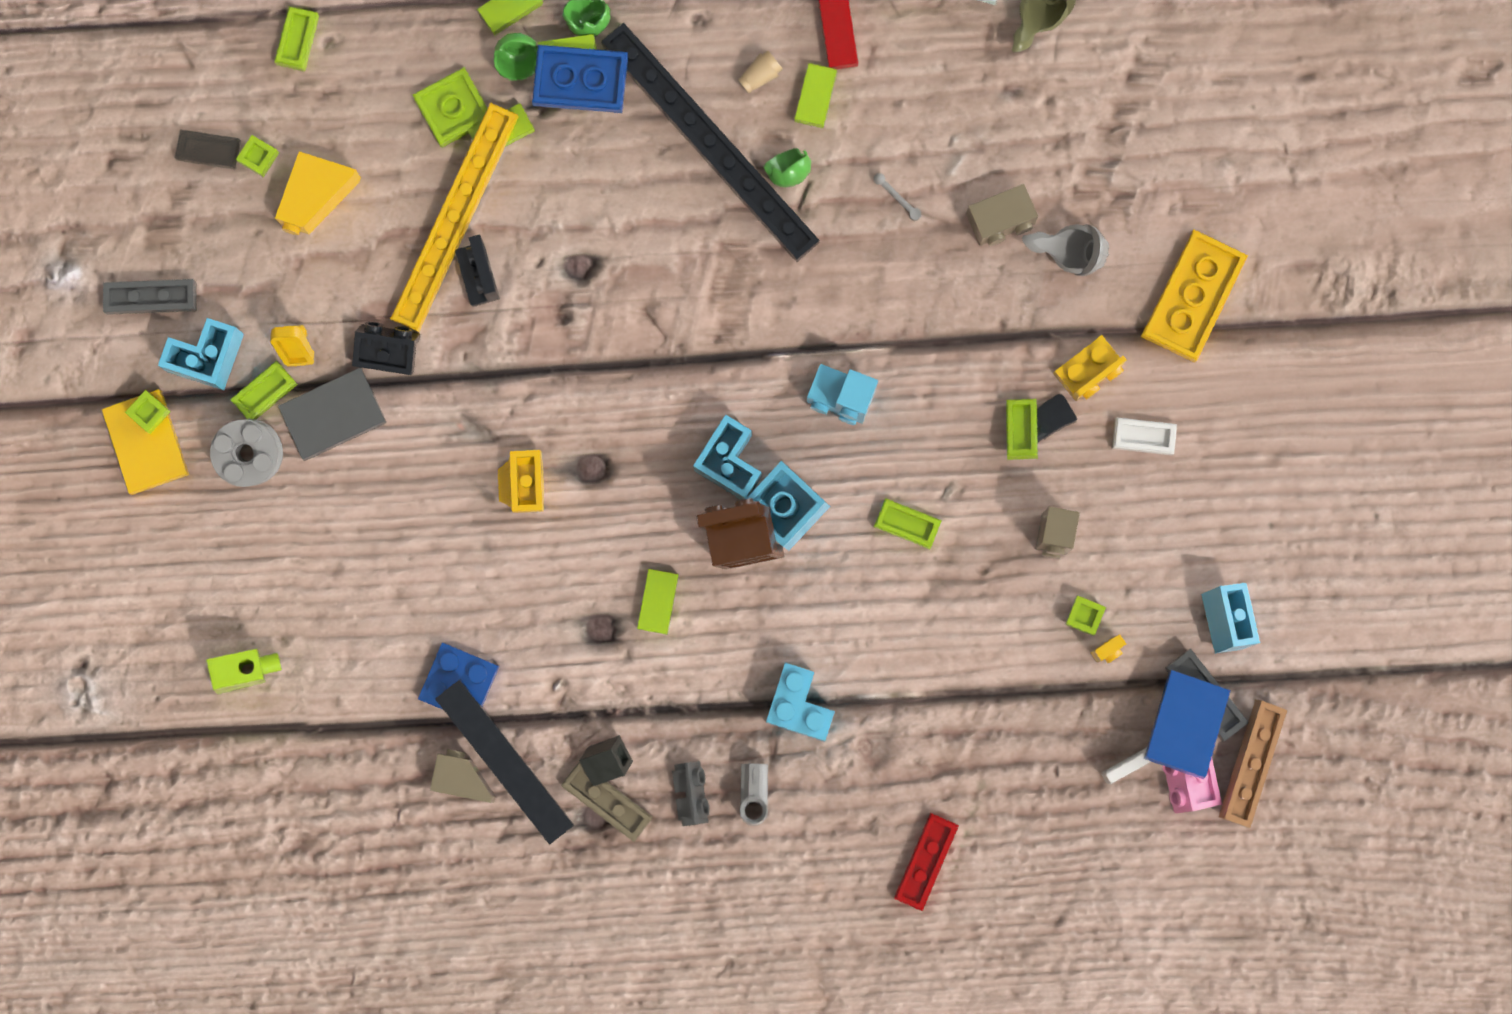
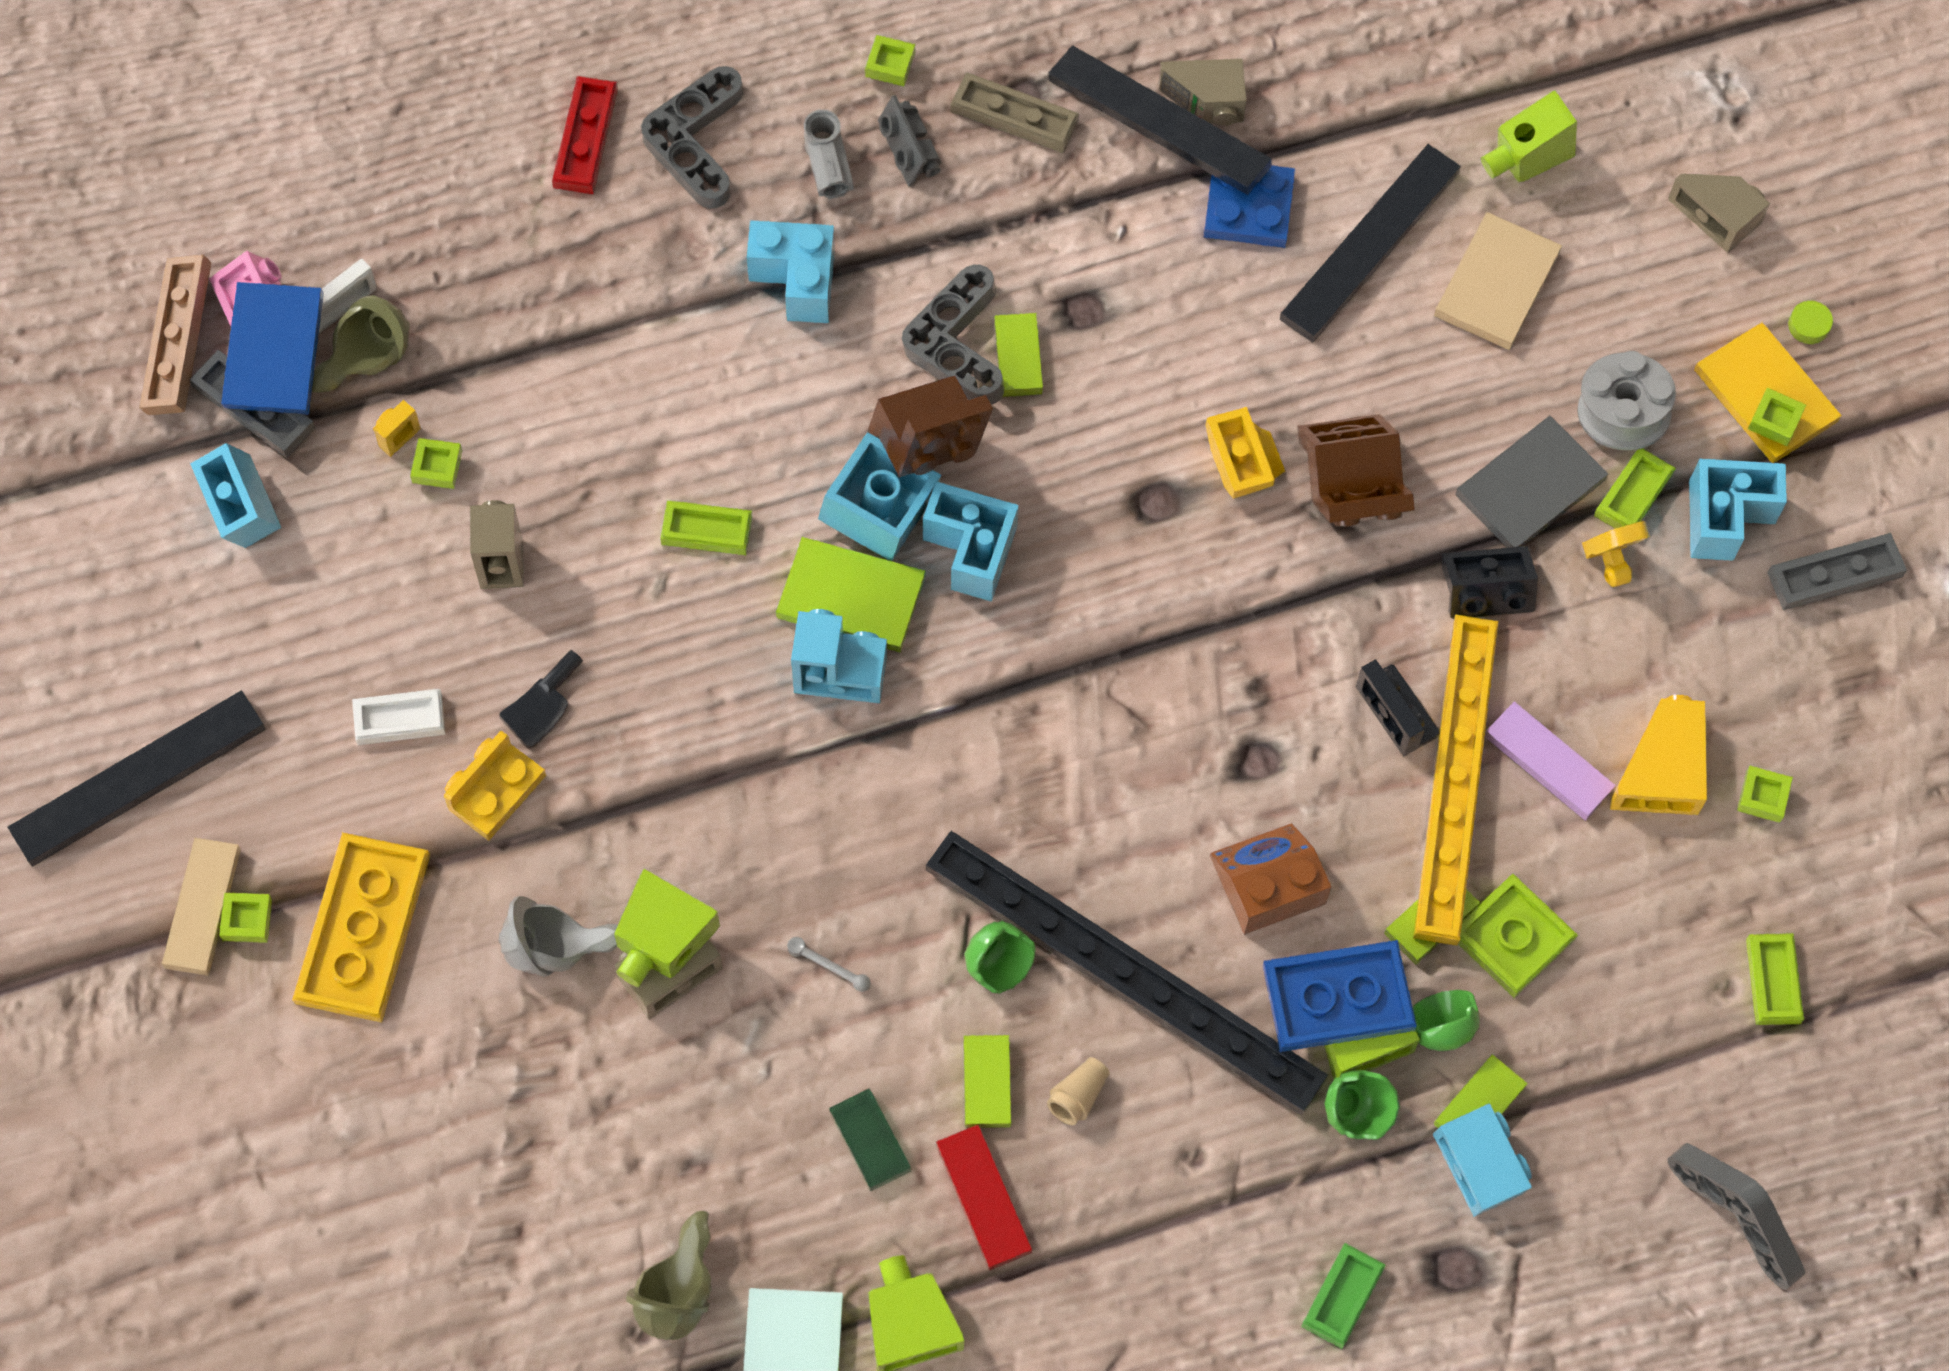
camera: 160 degrees right, 15 degrees down
clear smoke tile [175,129,241,170] -> none
pearl dark grey panel [579,735,633,786] -> none
lime tile [1006,399,1038,460] -> none
none -> black tile [7,690,266,867]
none -> tan tile [162,838,241,976]
none -> lime plate [219,893,272,943]
none -> olive piece [312,295,410,393]
none -> lime torso [614,869,720,987]
none -> dark grey beam [641,66,743,209]
none -> lime tile [776,537,926,653]
none -> clear green tile [829,1088,911,1192]
none -> lime plate [865,35,915,86]
none -> dark grey beam [902,265,1005,405]
none -> dark orange slope [1210,823,1332,935]
none -> black tile [1279,144,1461,343]
none -> reddish brown bracket [1297,414,1415,526]
none -> tan tile [1434,212,1562,350]
none -> lavender tile [1485,701,1616,821]
none -> dark tan slope [1668,174,1770,253]
none -> lime tile [1788,300,1833,344]

